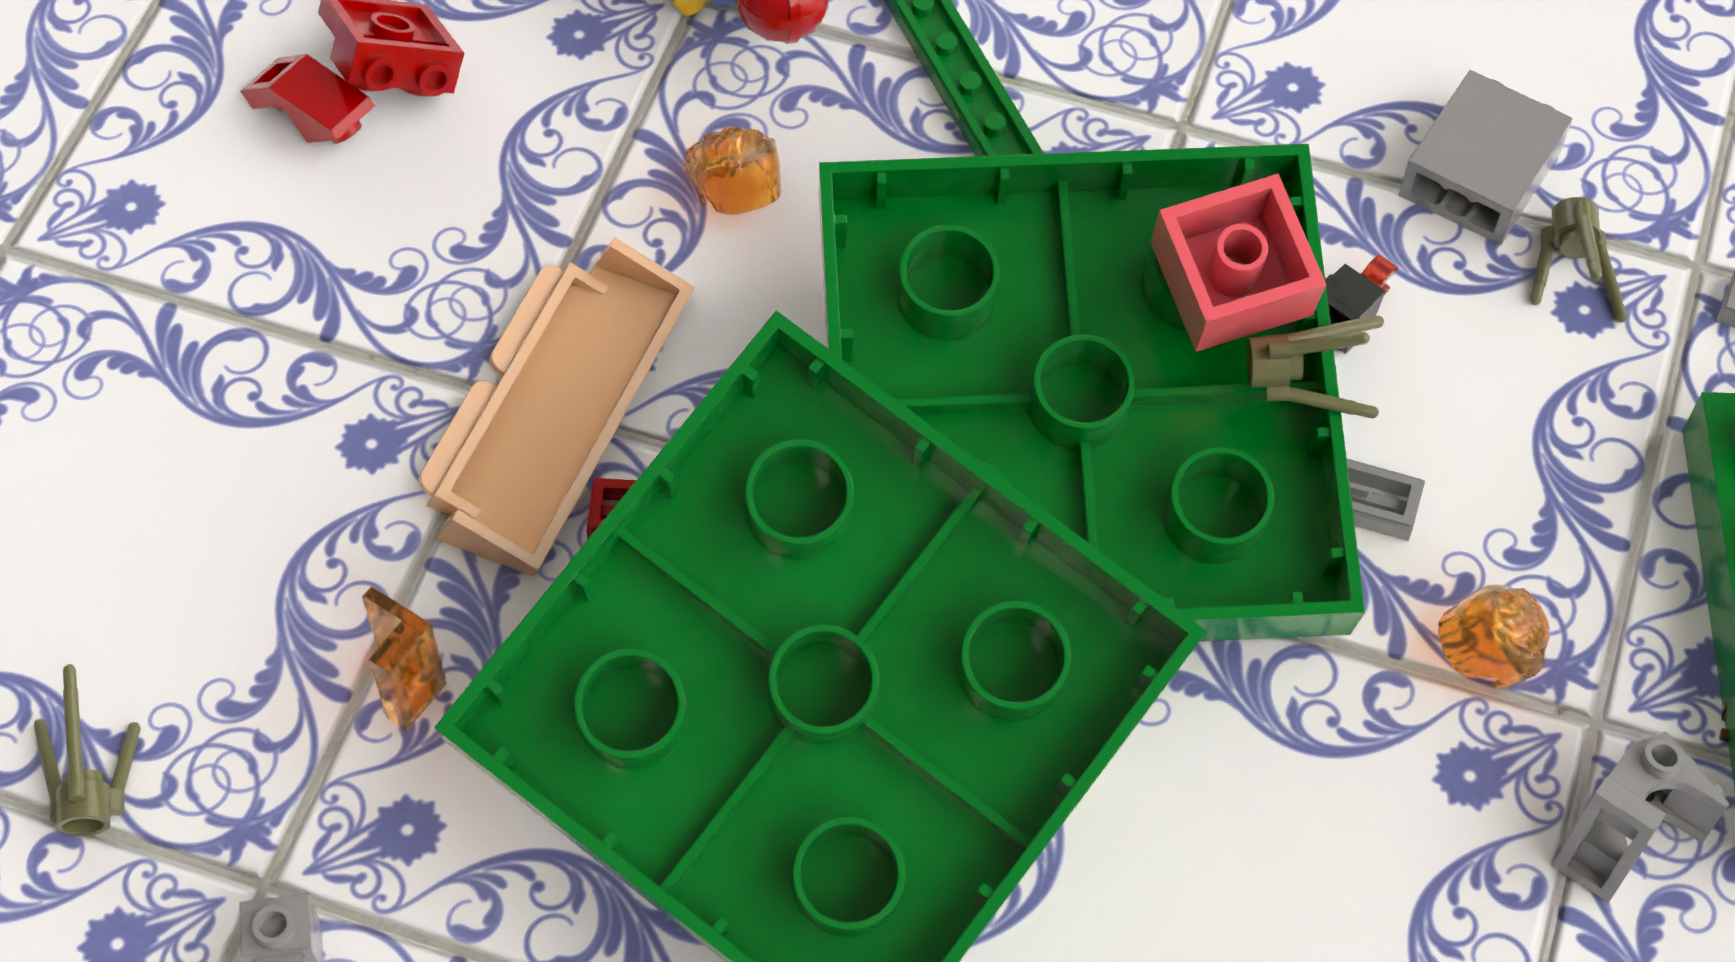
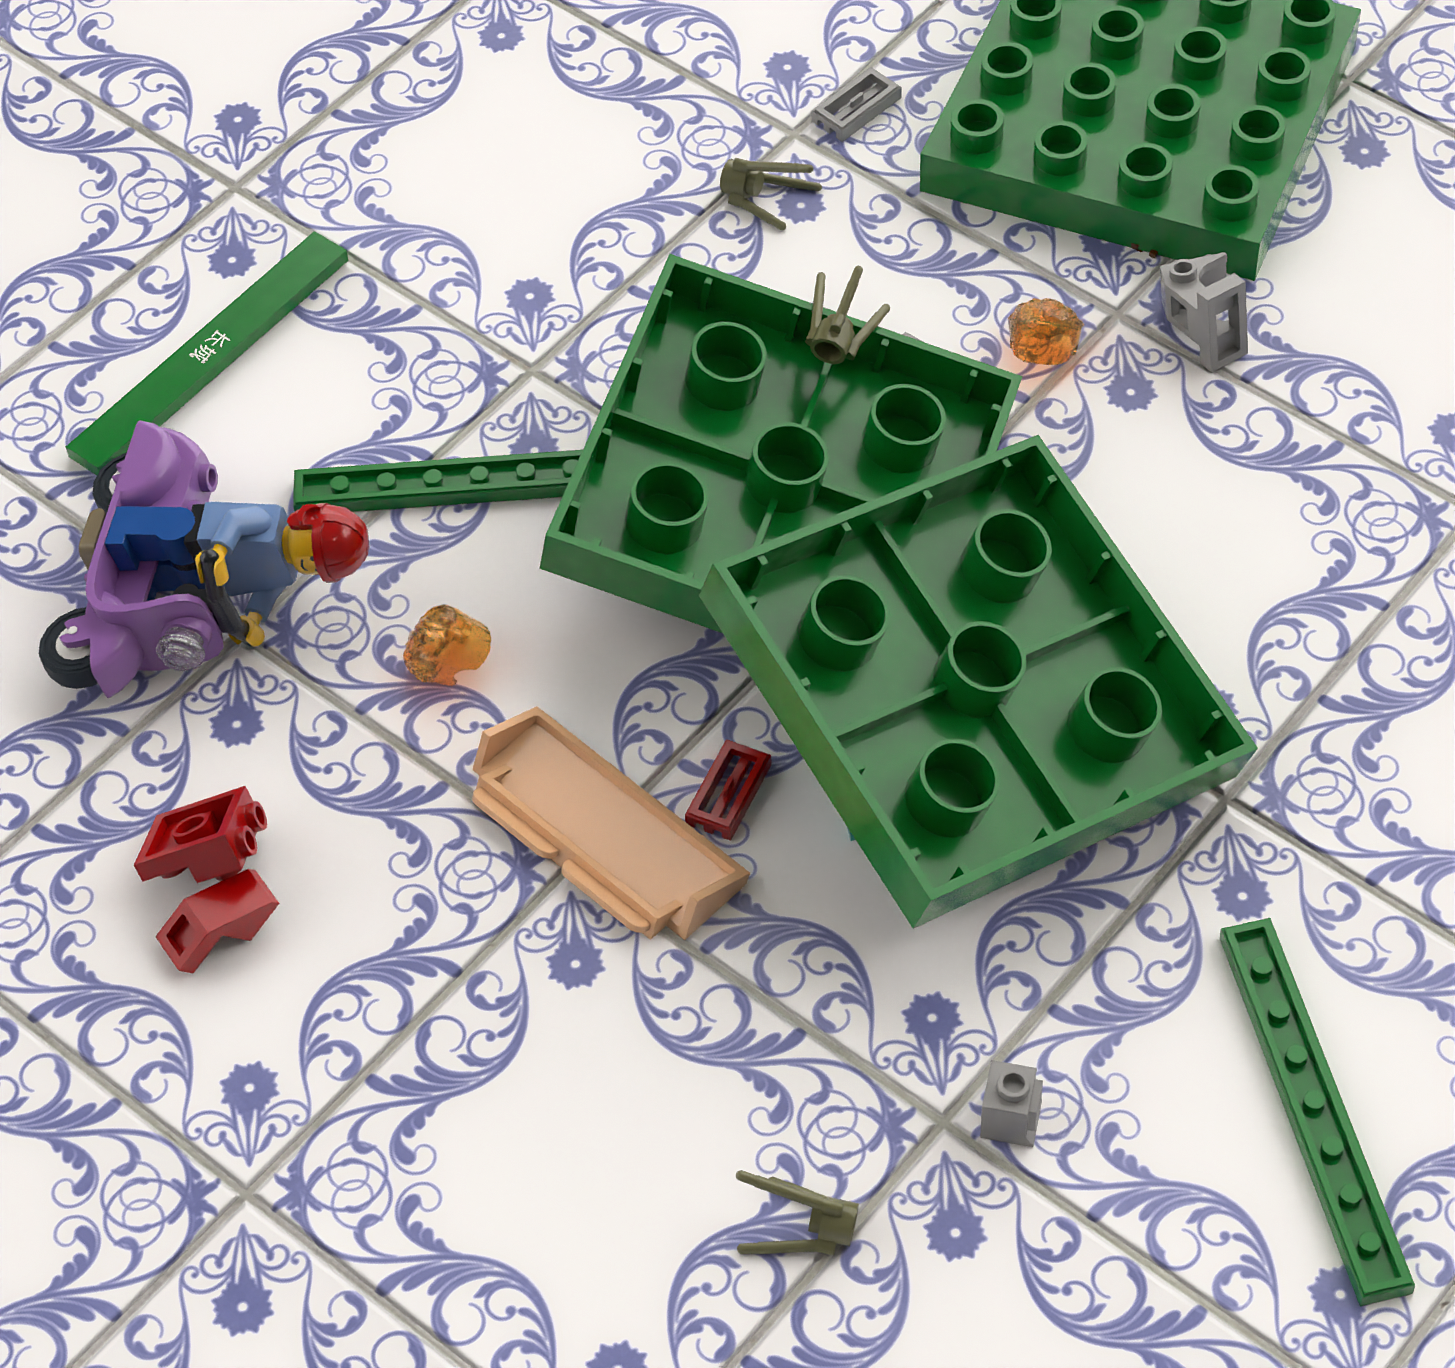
camera: 65 degrees left, 5 degrees down
clear orange panel [362,587,447,731] -> none
coral brick [1150,174,1326,352] -> none
light grey brick [1399,70,1573,245] -> none

